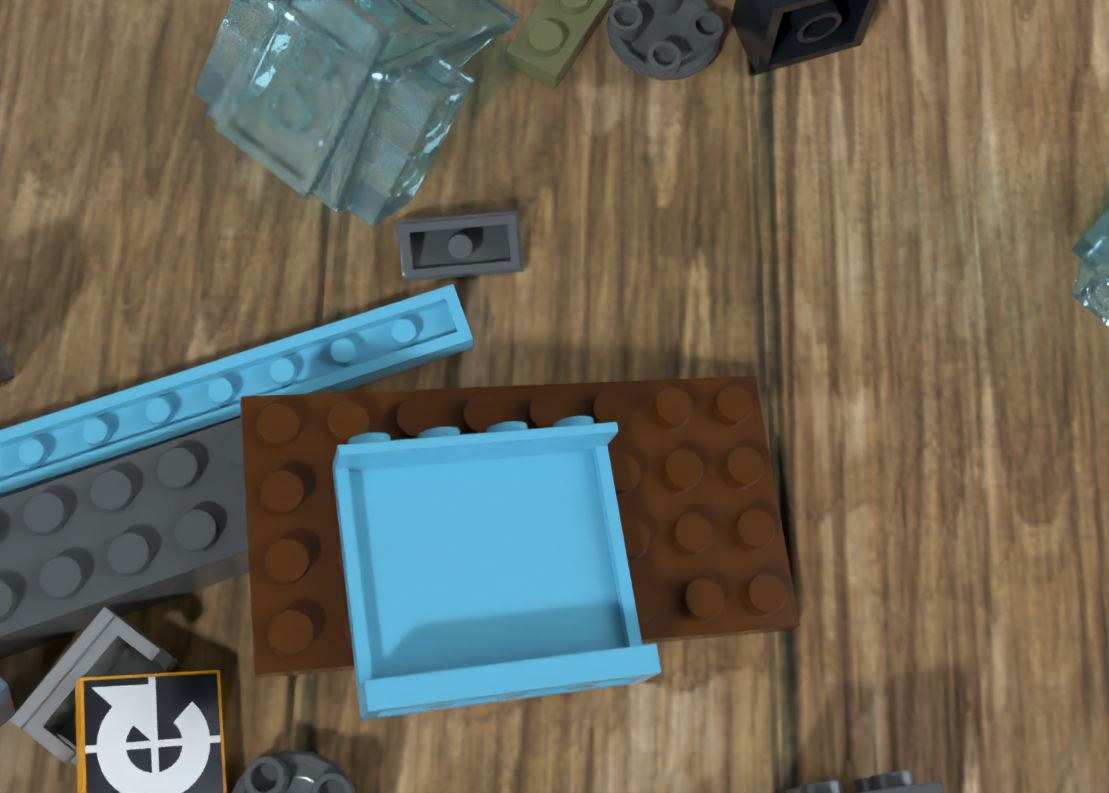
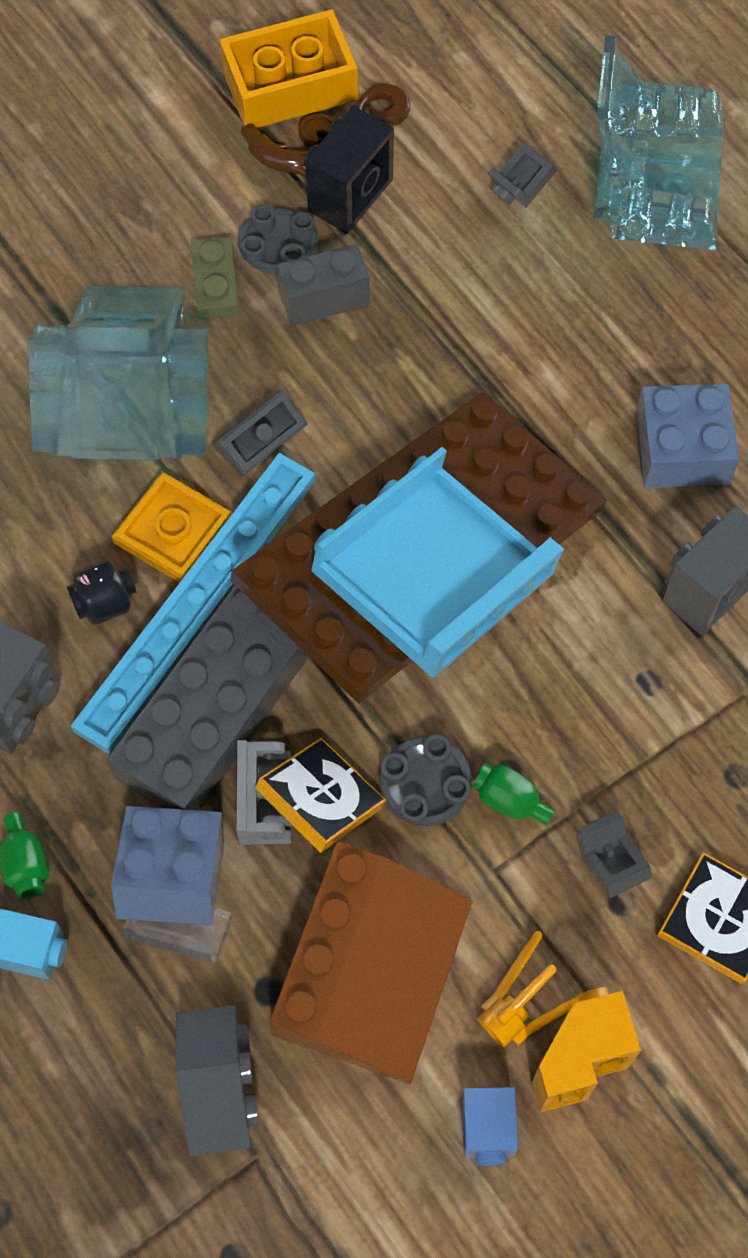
camera: 35 degrees left, 5 degrees down
none -> black head [67,559,137,625]
none -> light orange tile [112,471,233,583]
none -> dark grey brick [277,244,370,326]
none -> dark grey bracket [488,142,557,208]
none -> sand blue brick [636,384,739,488]

